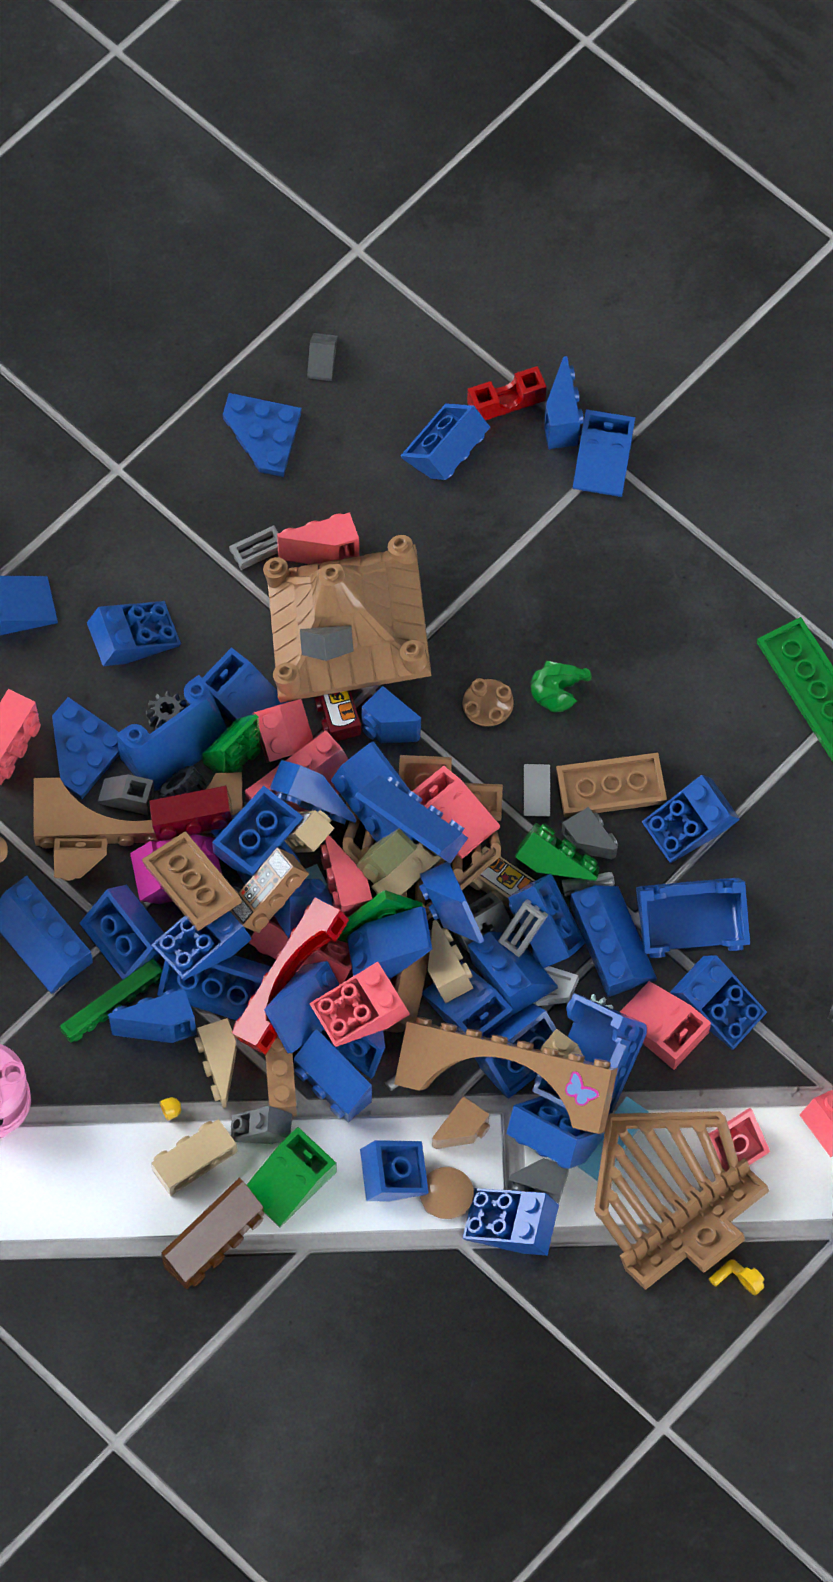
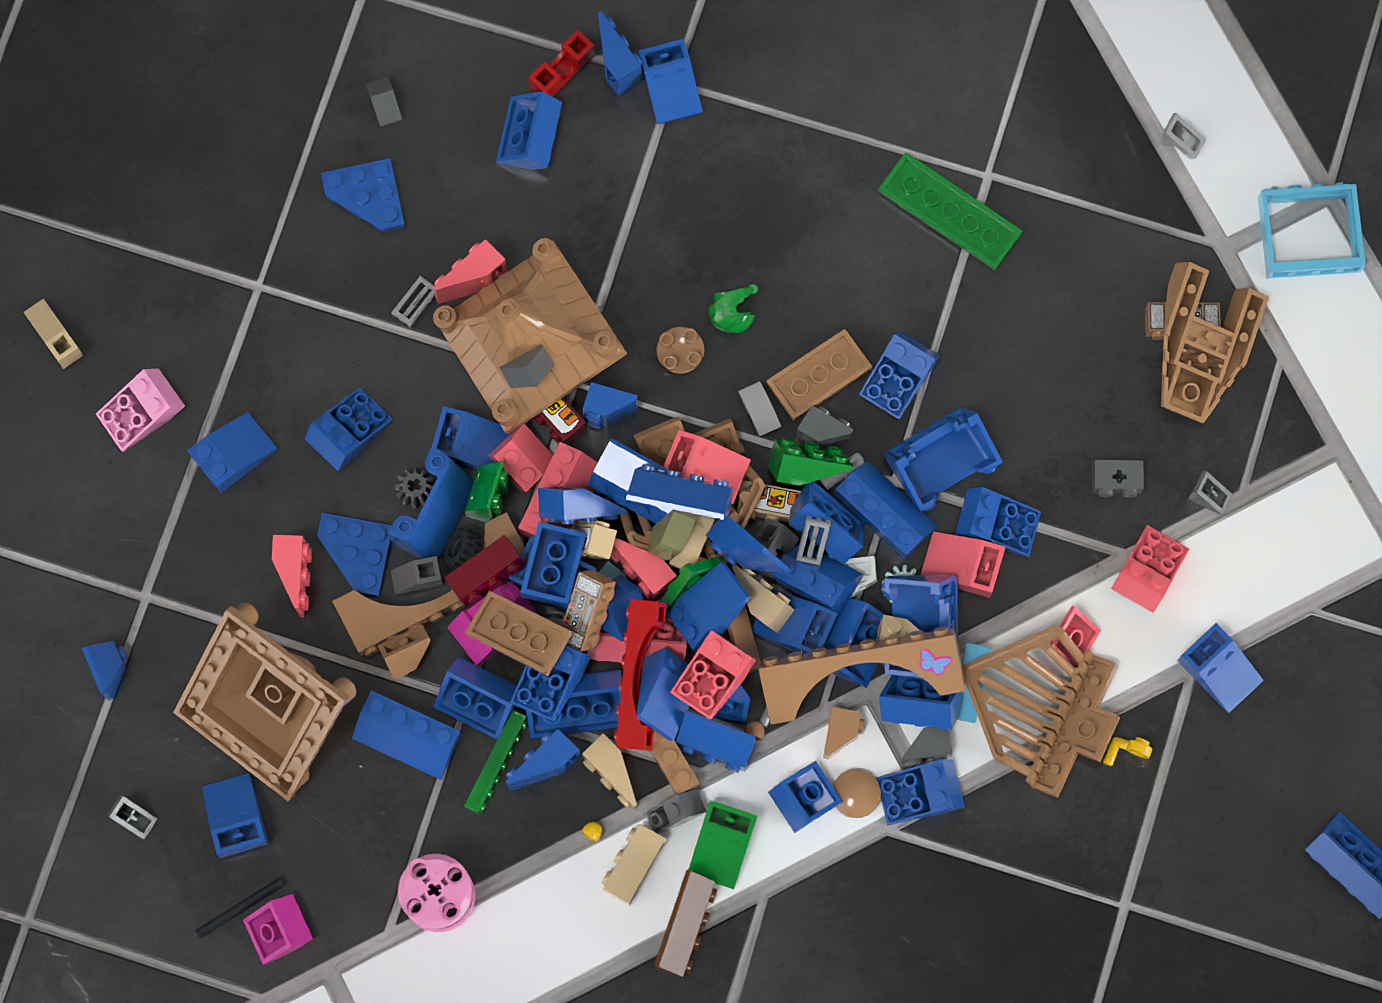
camera: 25 degrees left, 10 degrees up
none -> medium nougat hinge [744,721,765,741]

